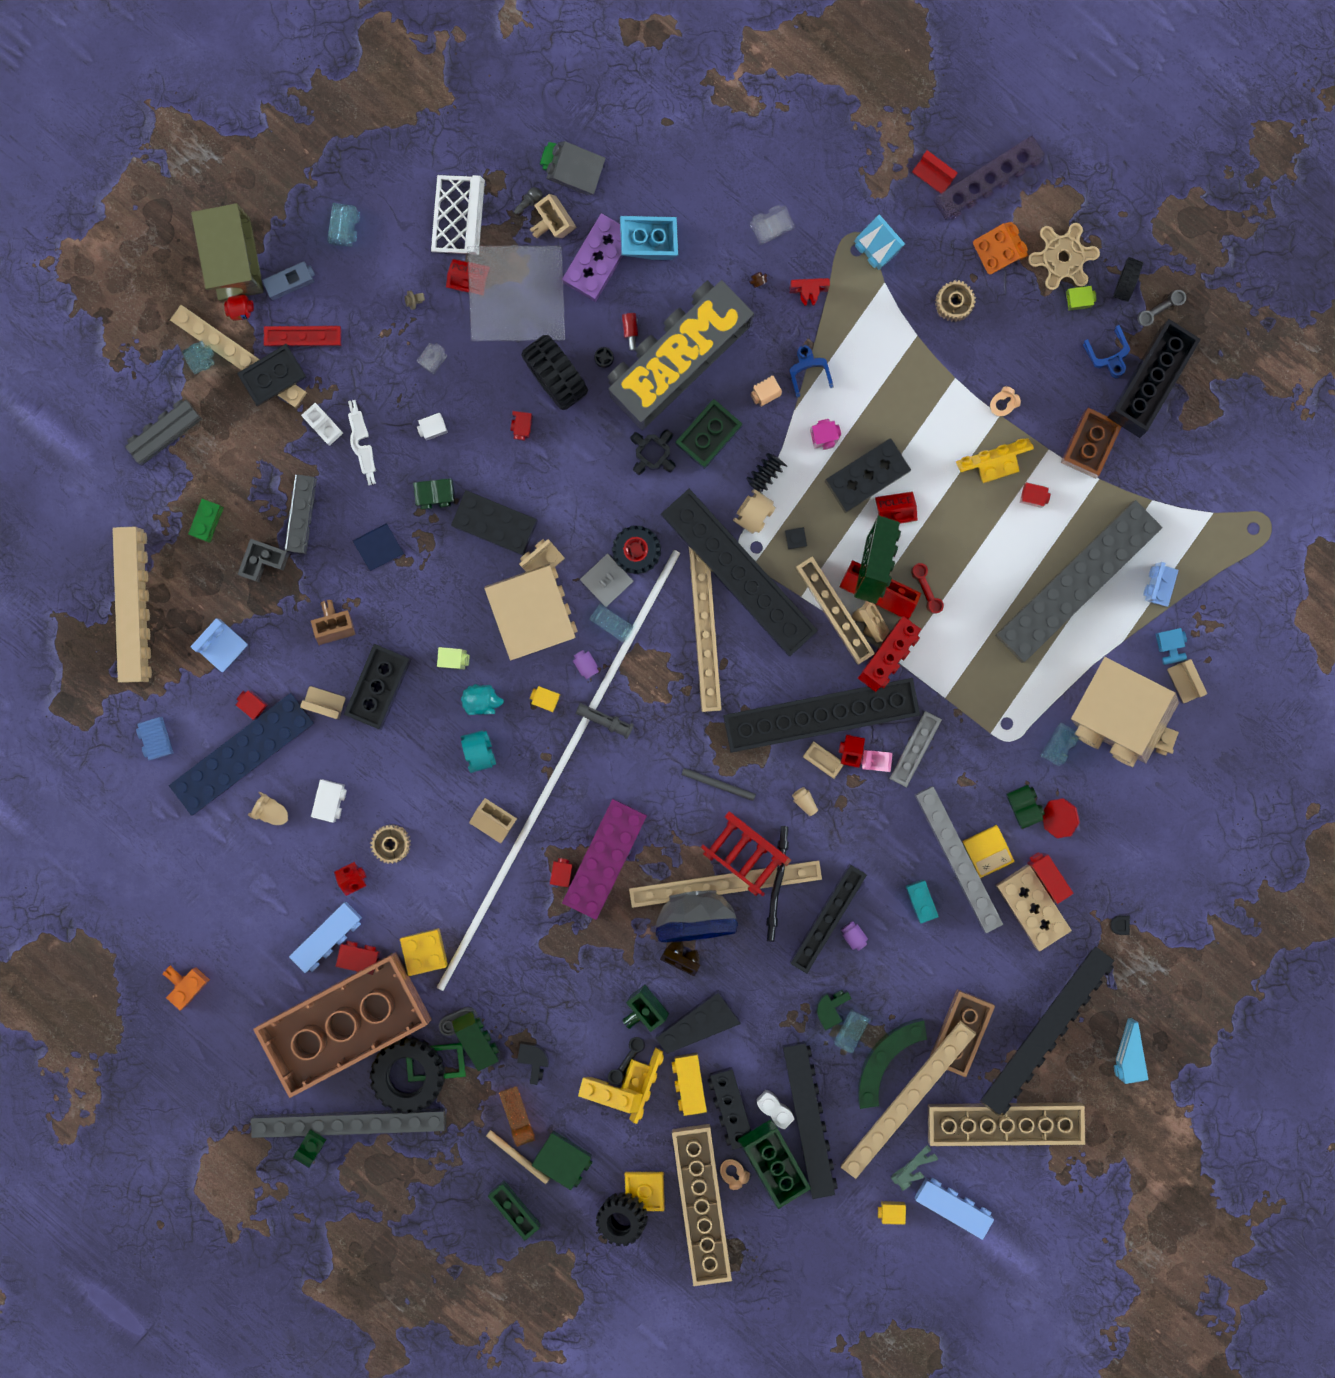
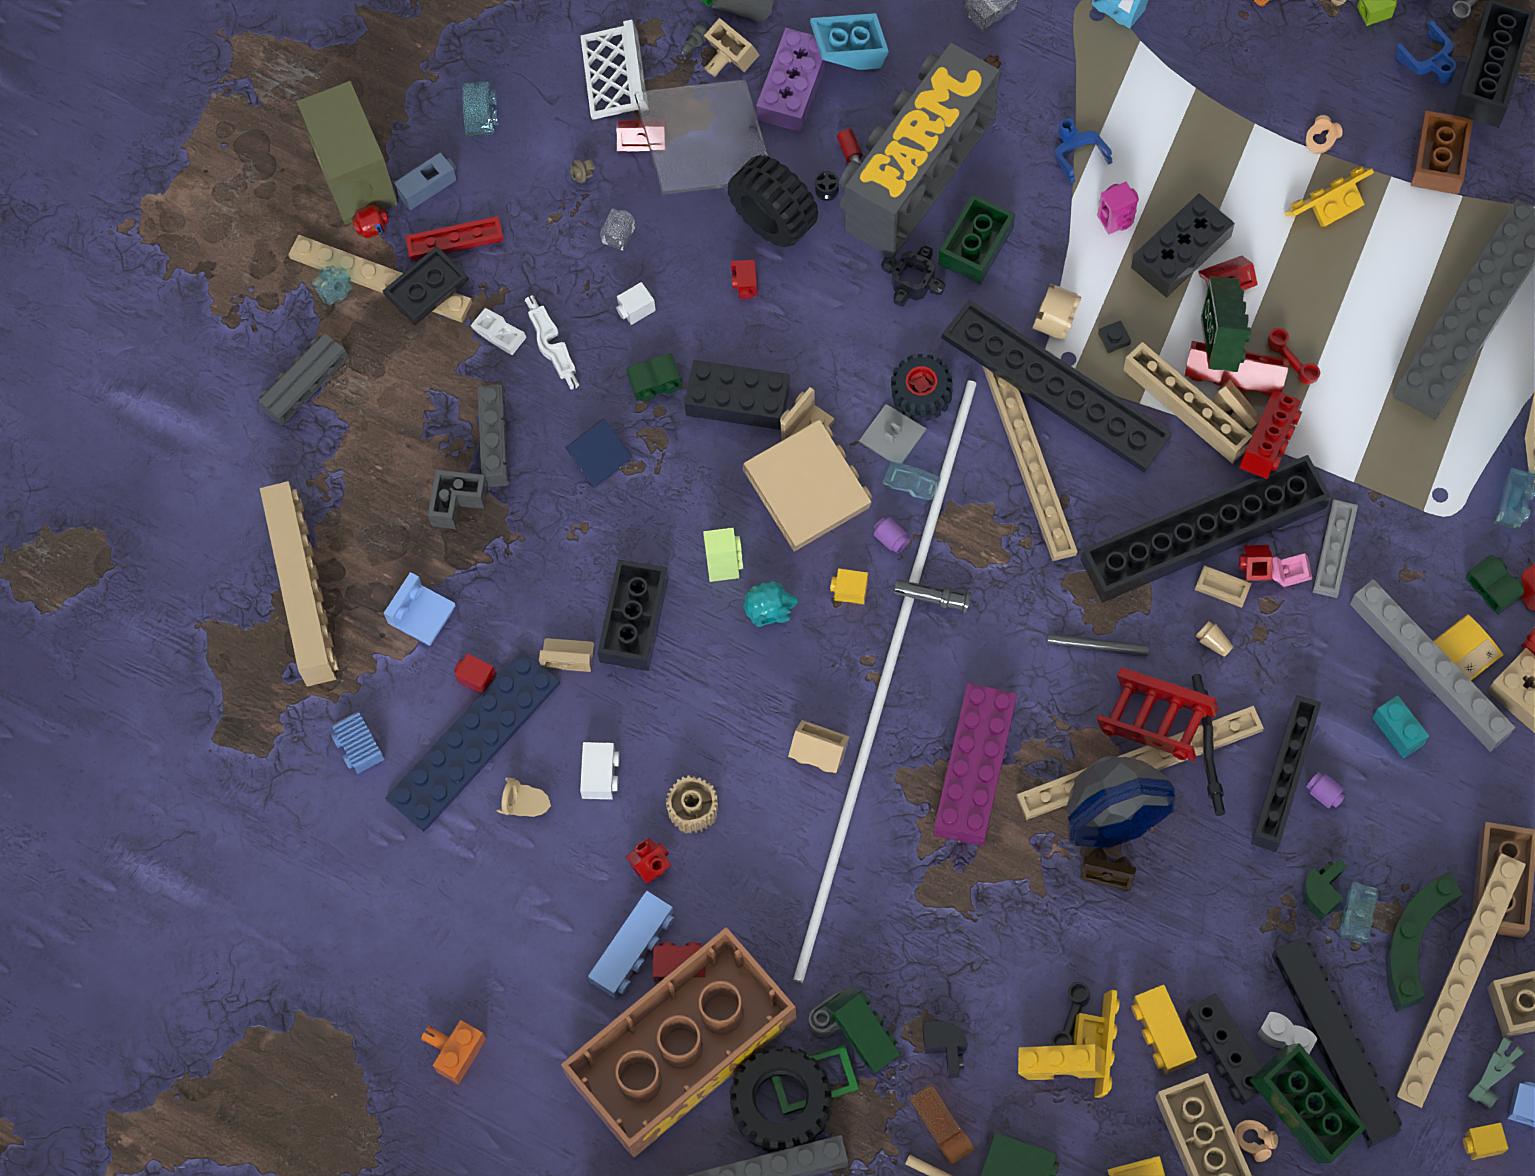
camera: 10 degrees left, 20 degrees down
green brick [188,499,224,543] -> none
medium nougat brick [311,600,356,645] -> none
yellow brick [400,928,448,976] -> none
teal brick [460,730,496,773] -> none
red brick [550,858,573,887] -> none
dark green brick [623,985,669,1032] -> none
black wedge [656,991,741,1054] -> none
black piece [746,453,788,494] -> none
light nougat brick [751,375,782,407] -> none
red piece [789,278,830,306] -> none
tan brick [935,280,976,322] -> none
red brick [1019,482,1051,508] -> none

